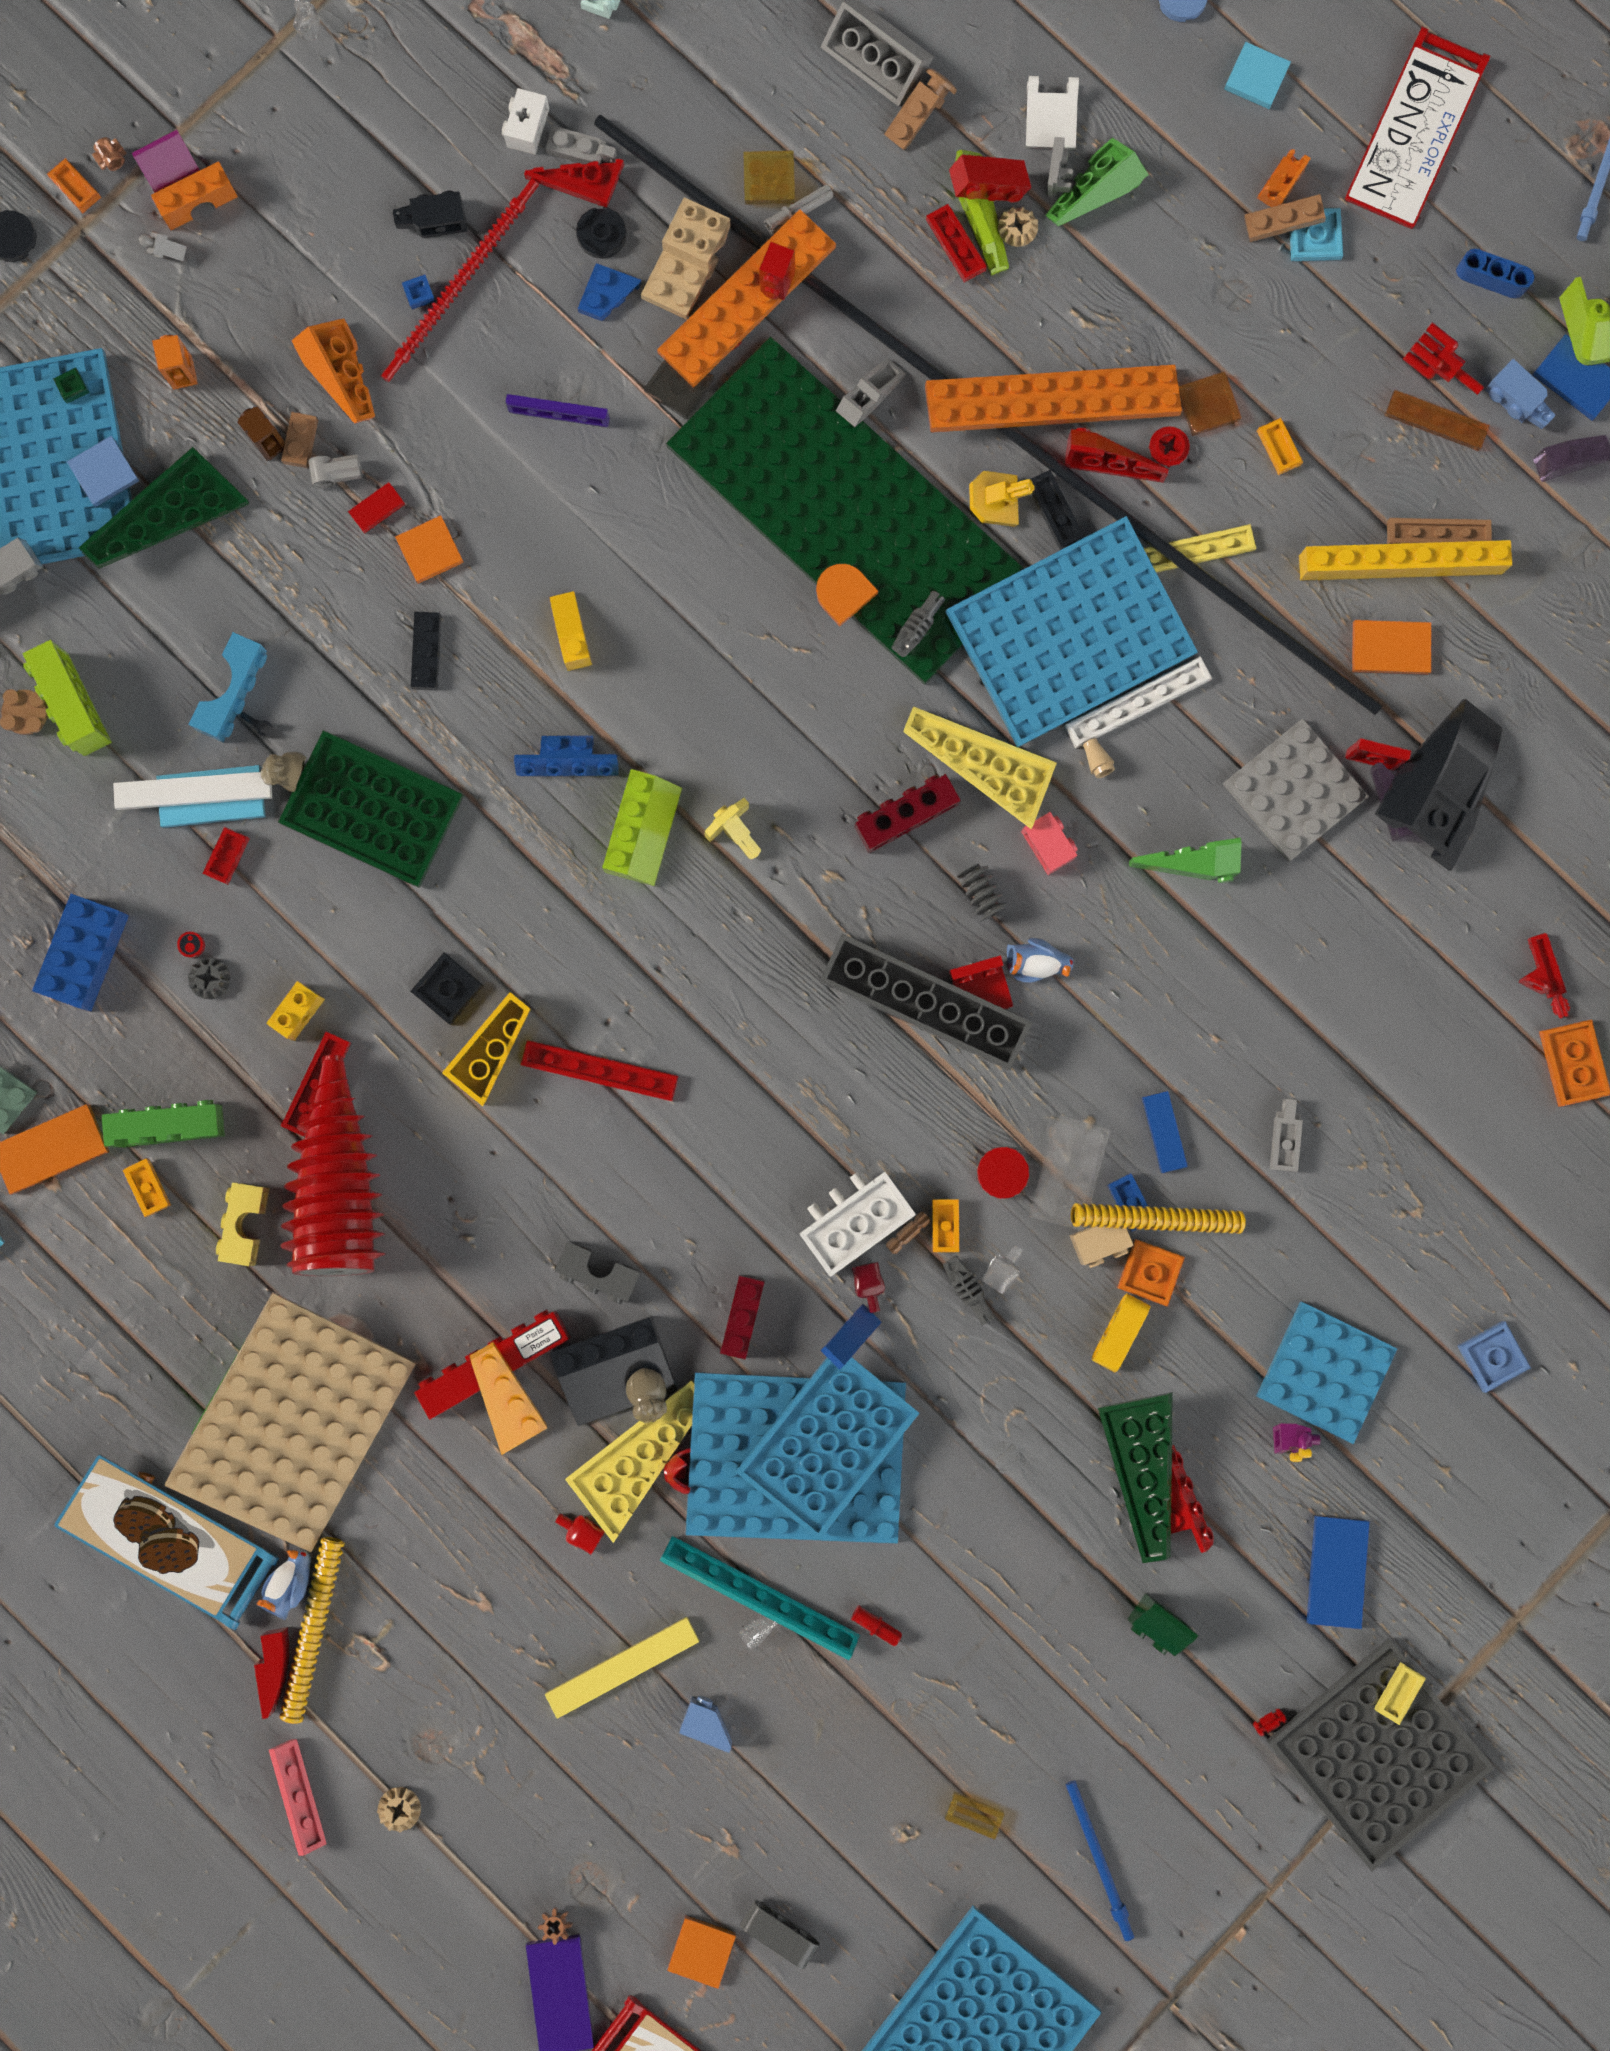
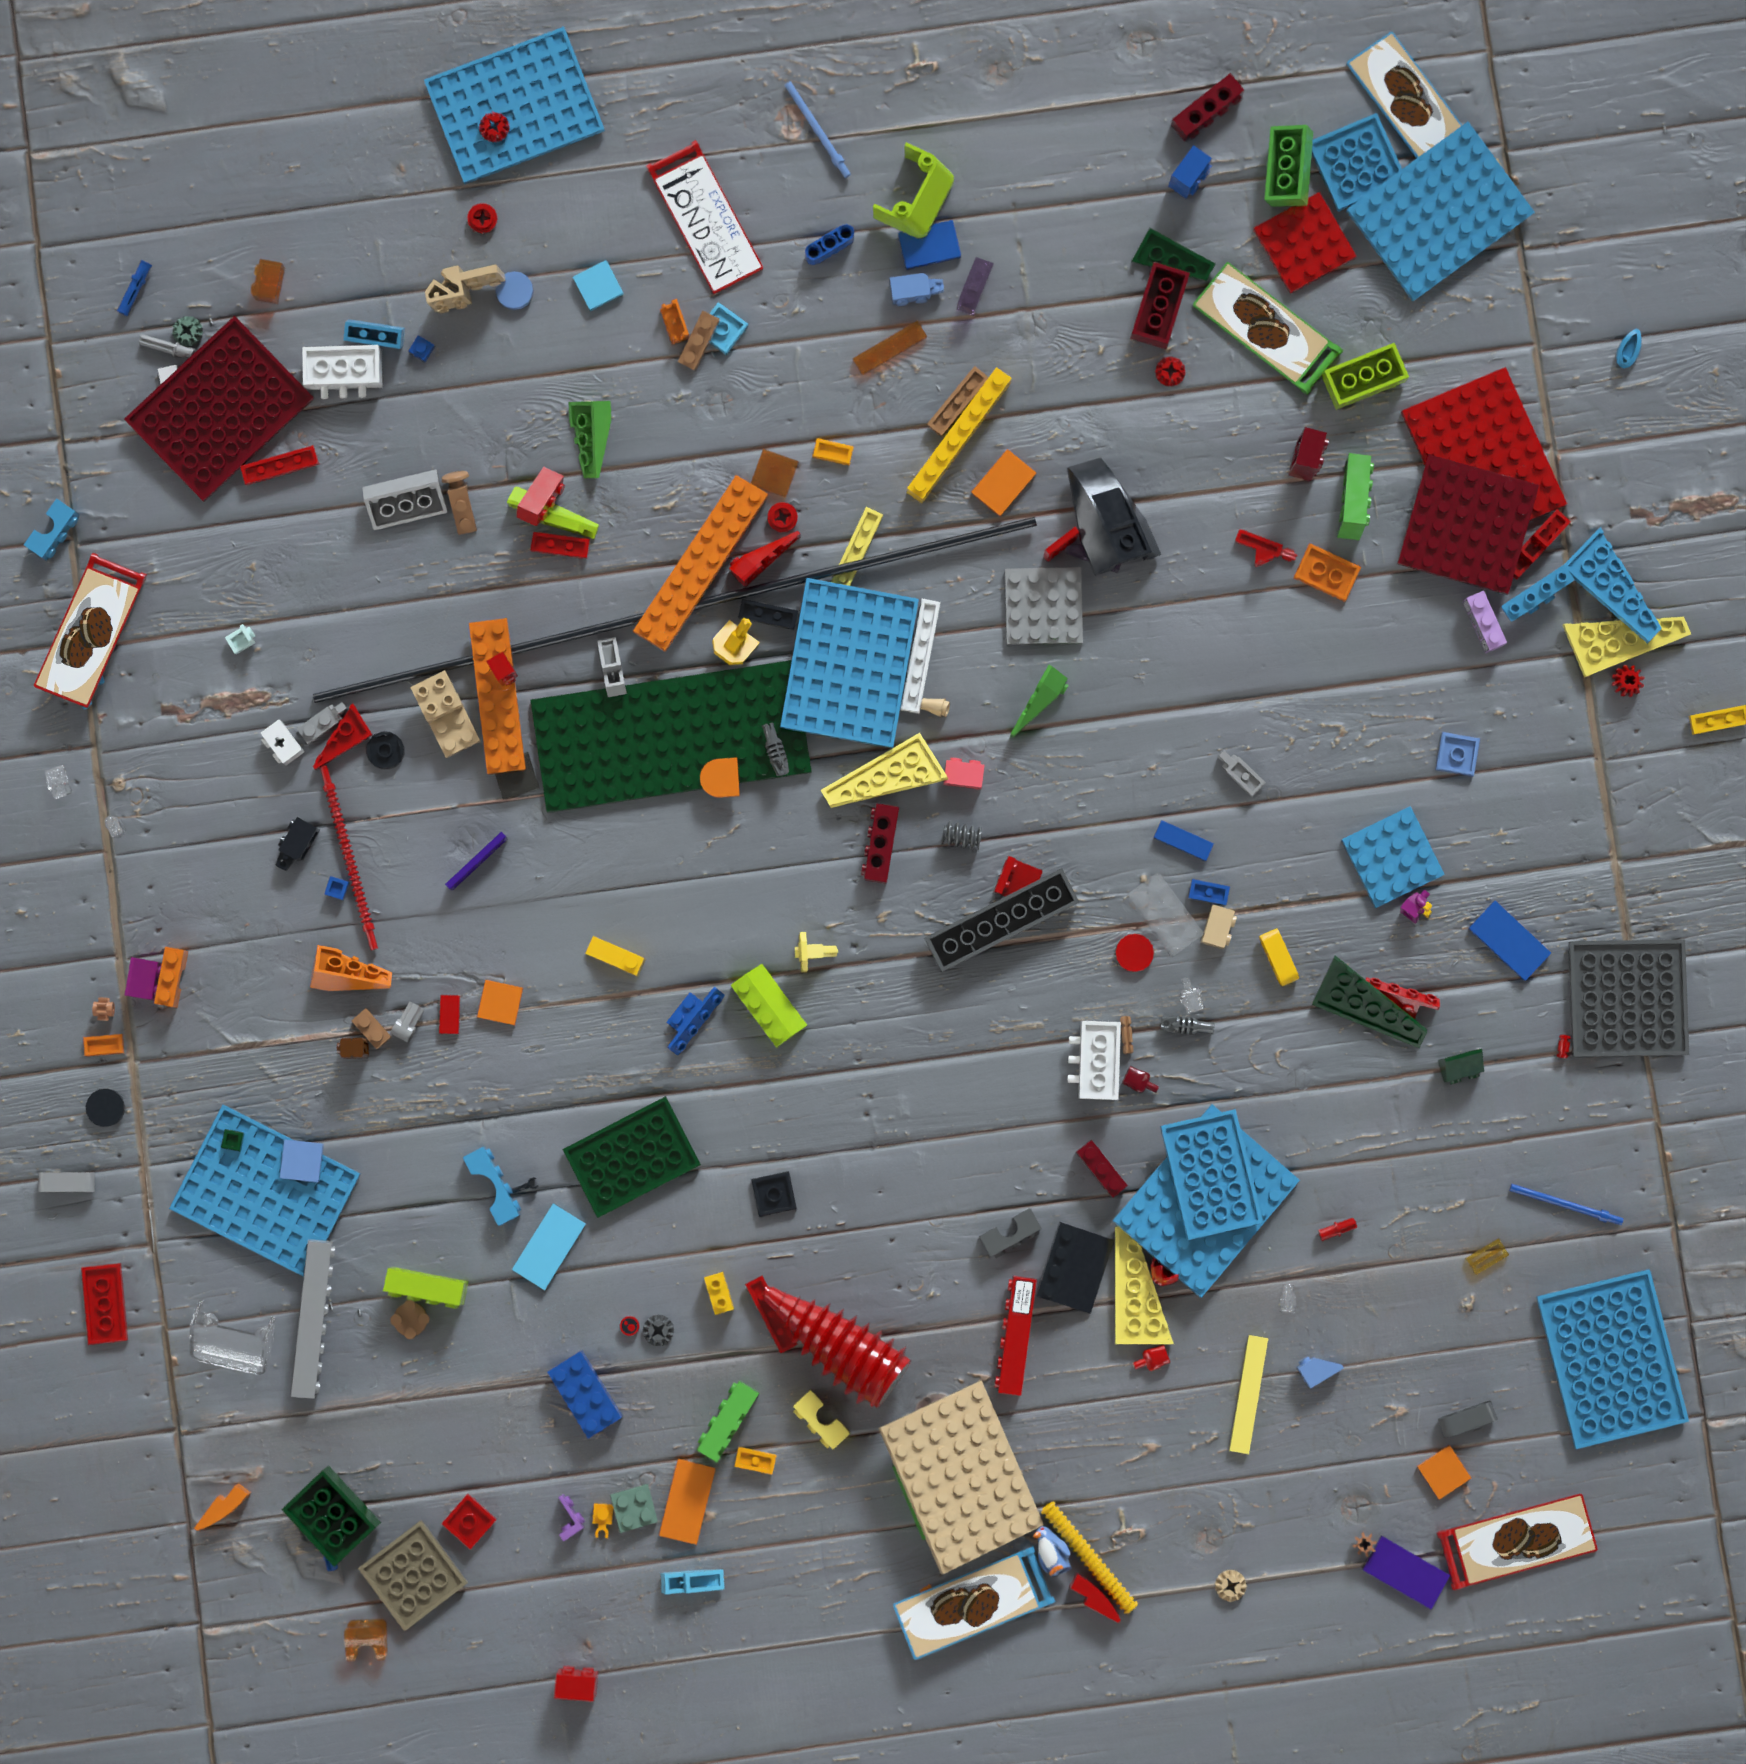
camera: 50 degrees left, 0 degrees up
dark green wing [78,447,249,569] -> none
white tile [113,772,272,810] -> none
light grey piece [139,231,187,261] -> none
orange brick [152,335,198,390] -> none
red plate [202,827,250,885] -> none
dark tan hair [261,752,306,792] -> none
coral plate [269,1739,327,1856] -> none
black plate [410,612,442,690] -> none
yellow wedge [442,992,531,1106] -> none
light orange wing [470,1342,547,1455] -> none
red tile [521,1040,679,1102] -> none
blue wing [578,263,642,321] -> none
dark tan hair [626,1368,667,1424] -> none
teal tile [659,1536,860,1660] -> none
clear yellow plate [743,151,795,205] -> none
light grey axle [764,185,833,235] -> none
blue tile [820,1304,882,1370] -> none
light orange plate [932,1199,959,1252] -> none
tan gear [998,206,1038,247] -> none
animal [1007,938,1074,982] -> none
white flag [1025,76,1079,150] -> none
light grey plate [1048,137,1073,198] -> none
yellow piece [1070,1203,1246,1234] -> none
orange tile [1117,1239,1185,1307] -> none
light yellow tile [1374,1662,1426,1725] -> none
red plant [1402,322,1484,395] -> none

